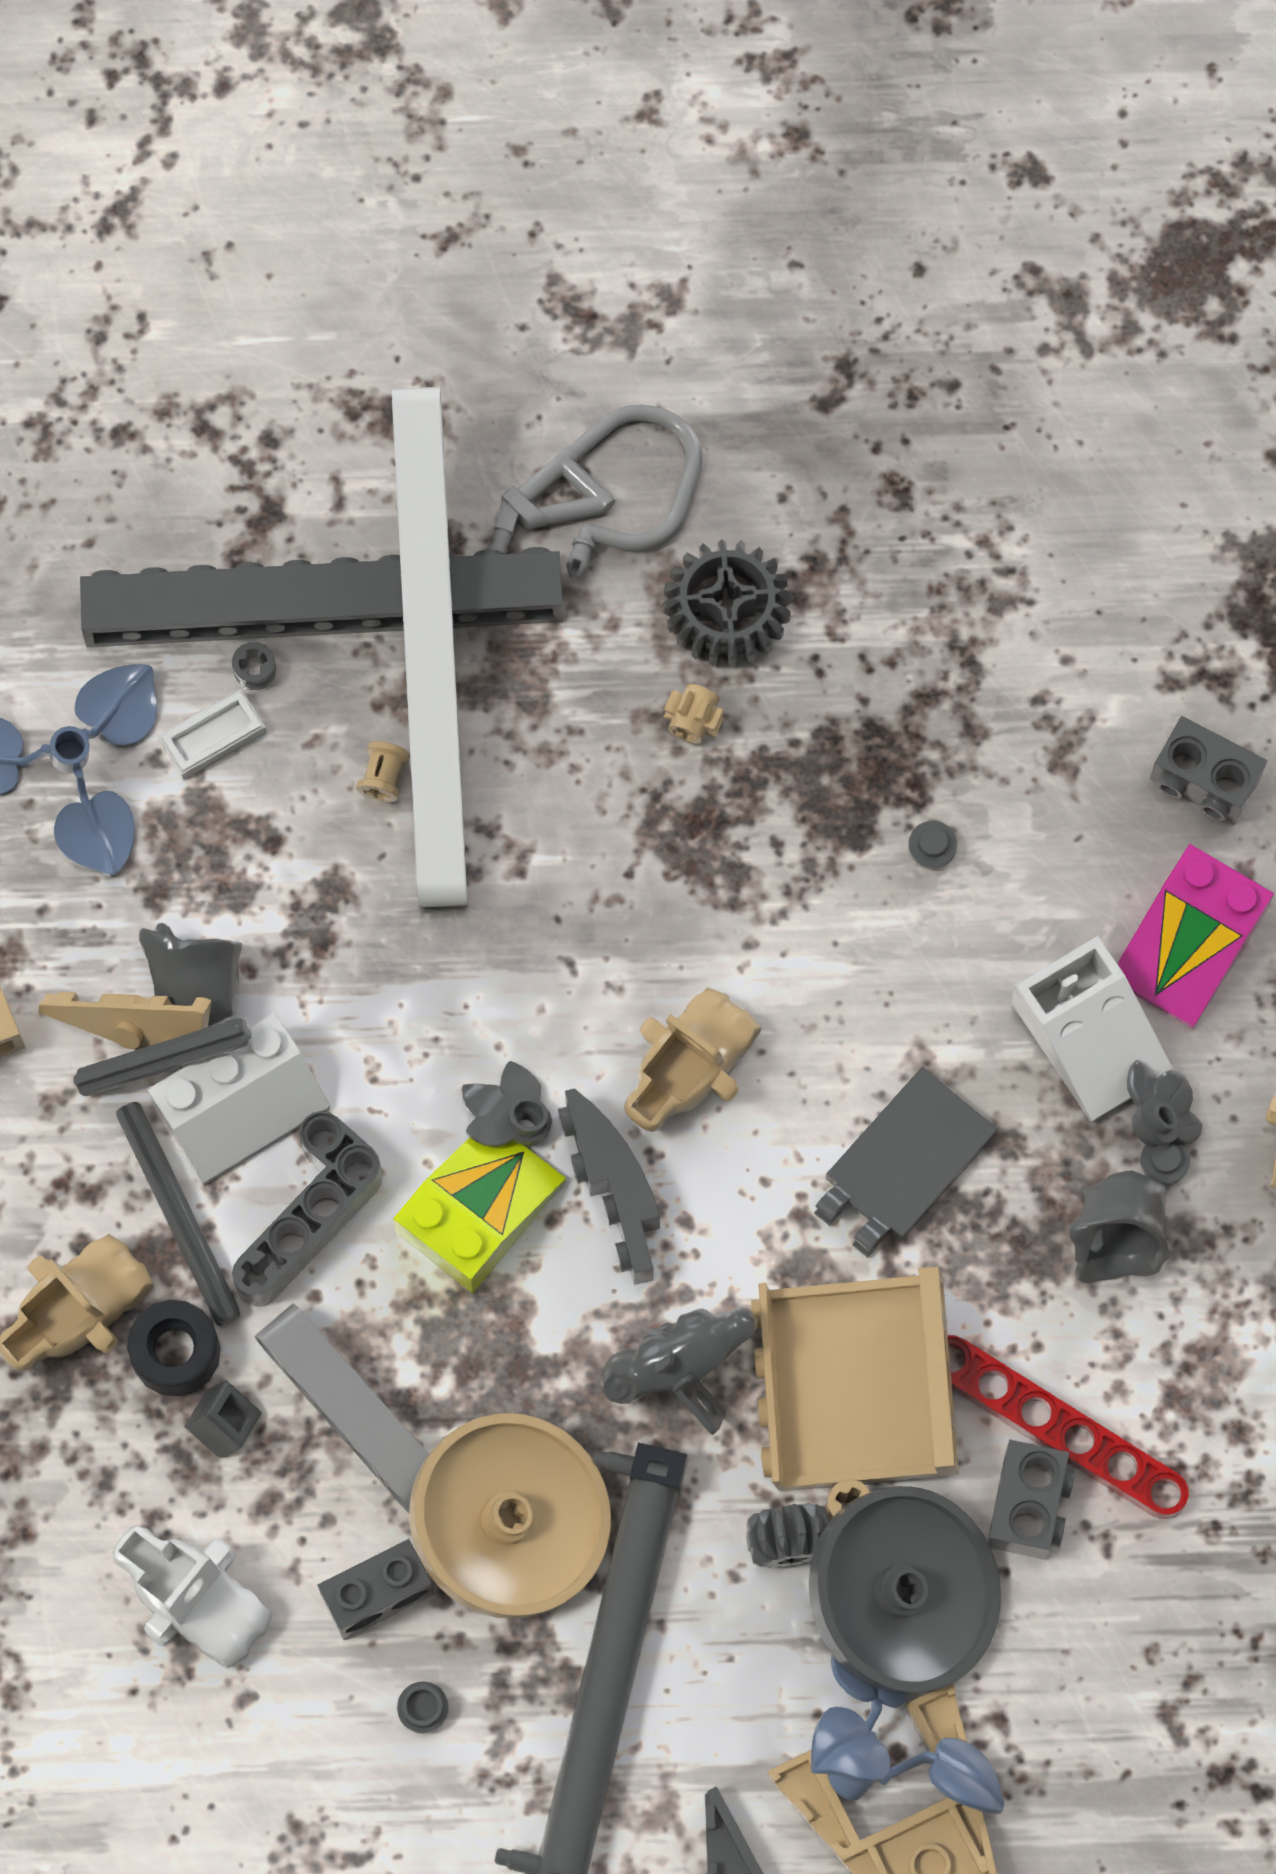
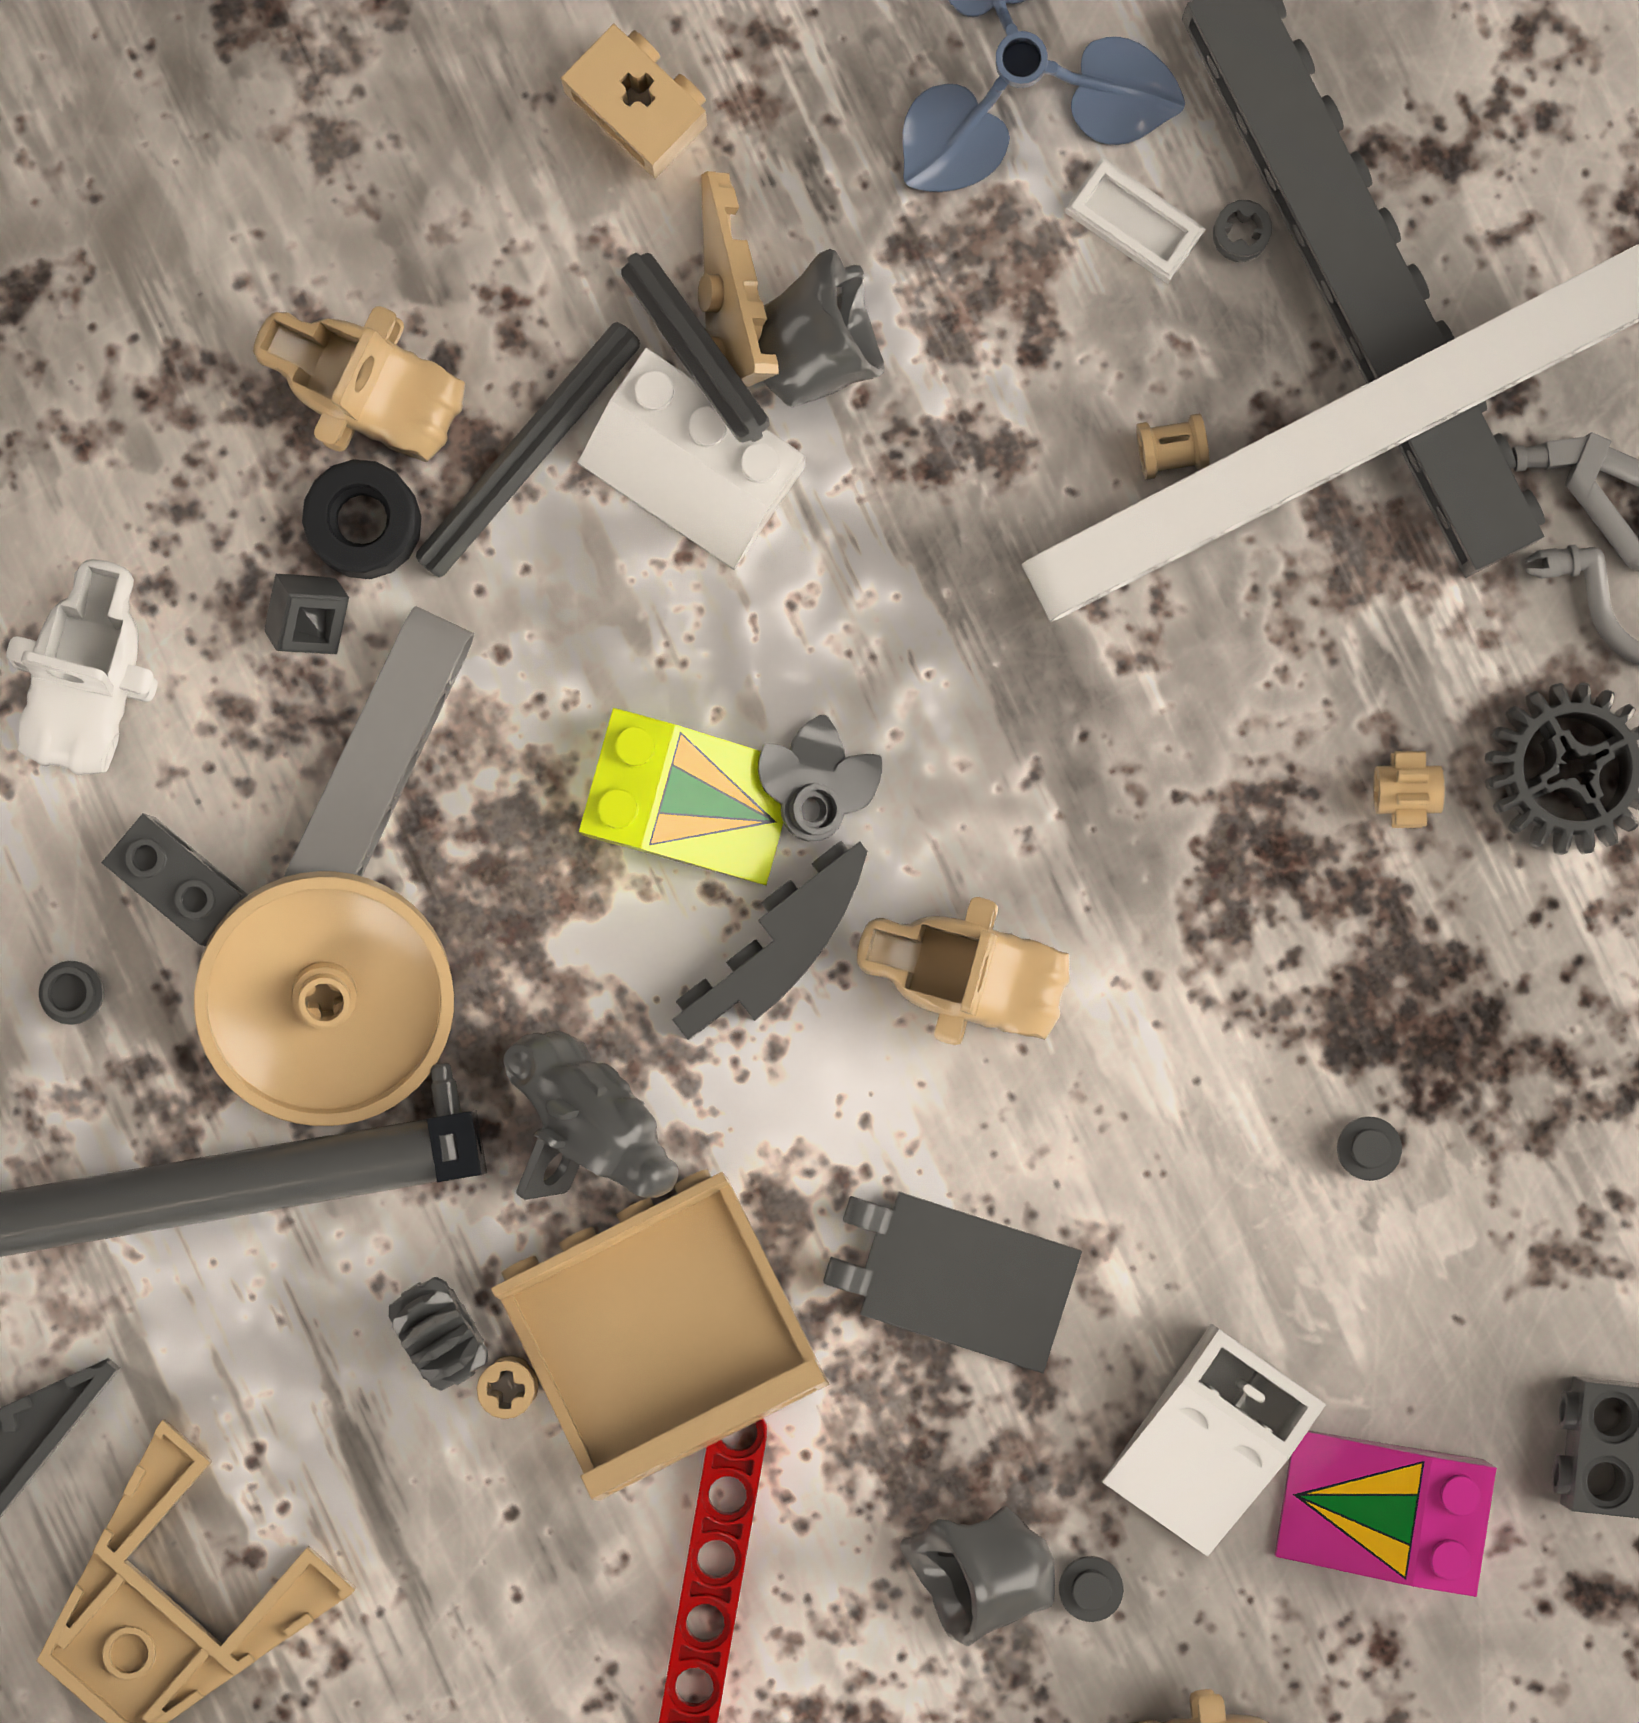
camera: 65 degrees right, 15 degrees up
dark grey beam [232,1111,383,1307] -> none
dark grey dish [809,1486,1001,1694] -> none
sand blue plant [811,1655,1004,1814] -> none
dark grey brick [987,1439,1075,1560] -> none
dark grey plate [1127,1060,1203,1147] -> none

